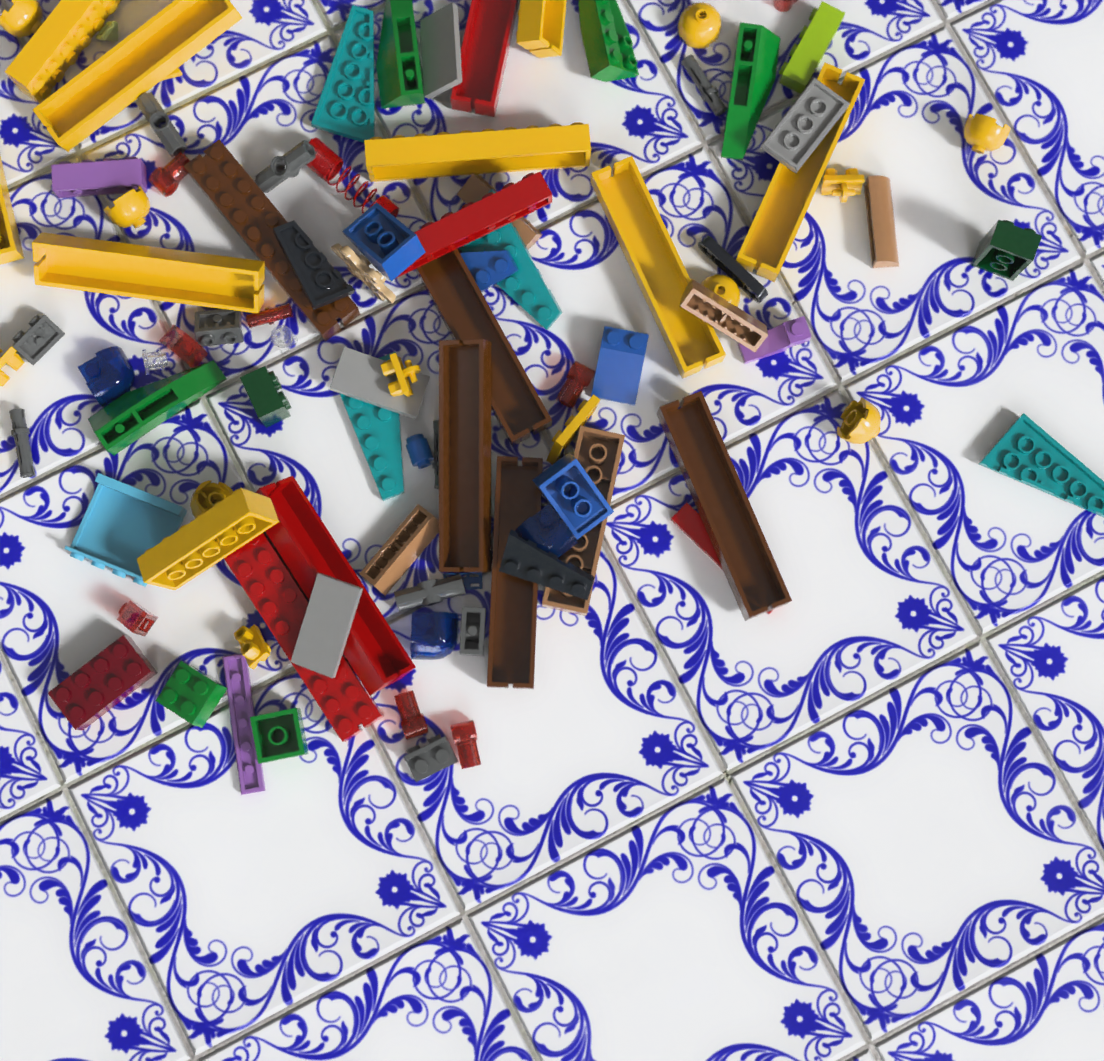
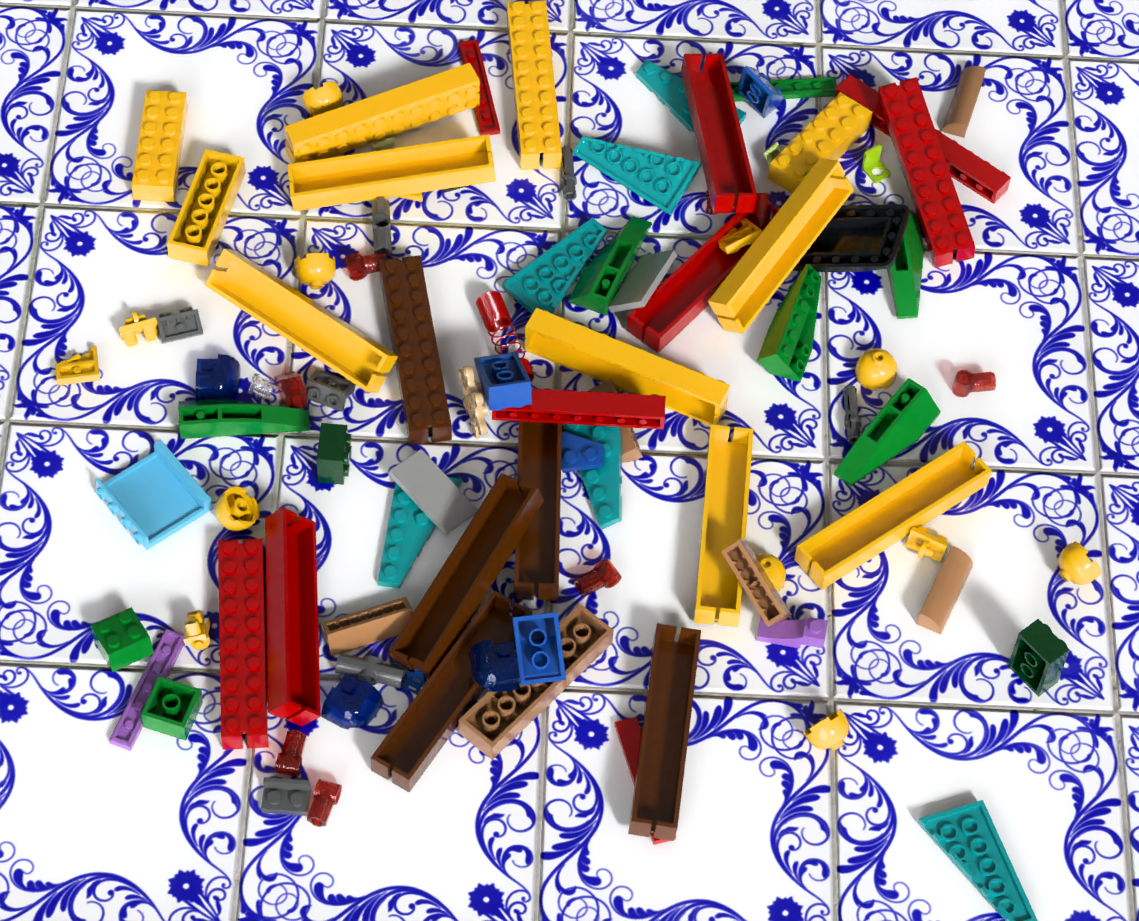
camera: 30 degrees right, 25 degrees down
dark grey pin [9,408,36,478] -> none
dark red brick [48,635,158,730] -> none
medium lavender brick [51,157,147,198] -> none
clear red slope [117,600,158,636] -> none
yellow brick [136,488,279,590] -> none
clear red pin [246,303,294,328] -> none
dark grey piece [254,140,316,193] -> none
clear brick [271,325,298,354] -> none
black wing [273,220,355,310] -> none
light grey tile [291,573,363,678] -> none
yellow hips [380,353,421,397] -> none
blue brick [406,434,434,469] -> none
dark grey brick [459,607,486,656] -> none
black wing [499,529,595,600] -> none
yellow wing [546,394,600,465] -> none
blue slope [591,326,649,406] -> none
black beam [698,235,768,303] -> none
light grey tile [760,78,850,173] -> none
lime brick [779,1,845,94] -> none

